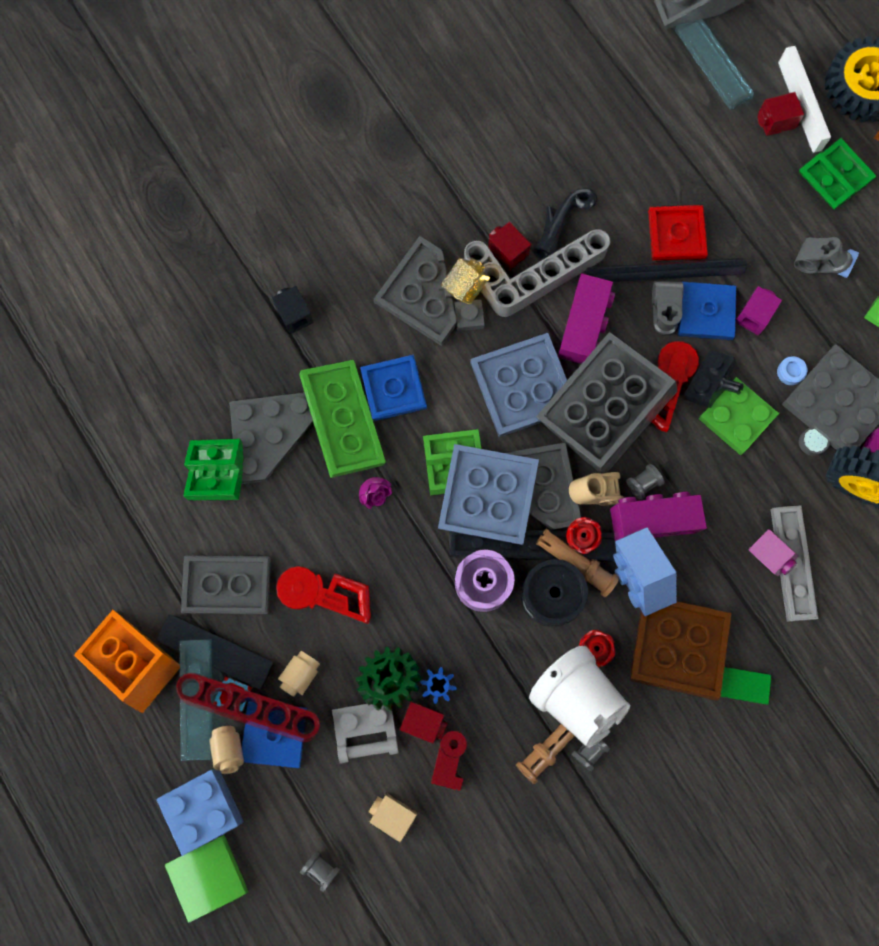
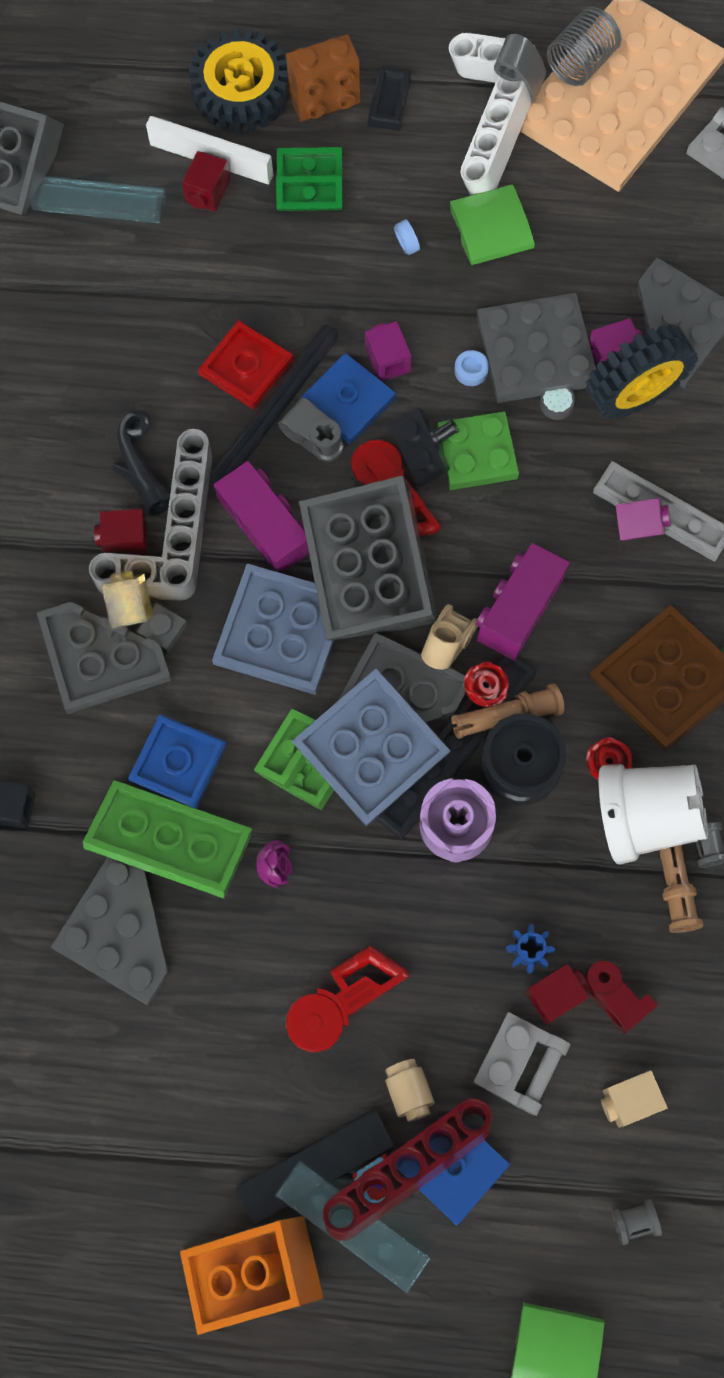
camera: 50 degrees left, 5 degrees down
medium blue brick [156,769,244,856] -> none
dark grey tile [181,556,271,615] -> none
green slope [183,439,243,501] -> none
tan brick [210,726,244,774] -> none
dark green gear [356,647,421,712] -> none
medium blue brick [613,527,676,616] -> none
dark grey bush [626,463,665,500] -> none
dark grey piece [794,237,853,274] -> none

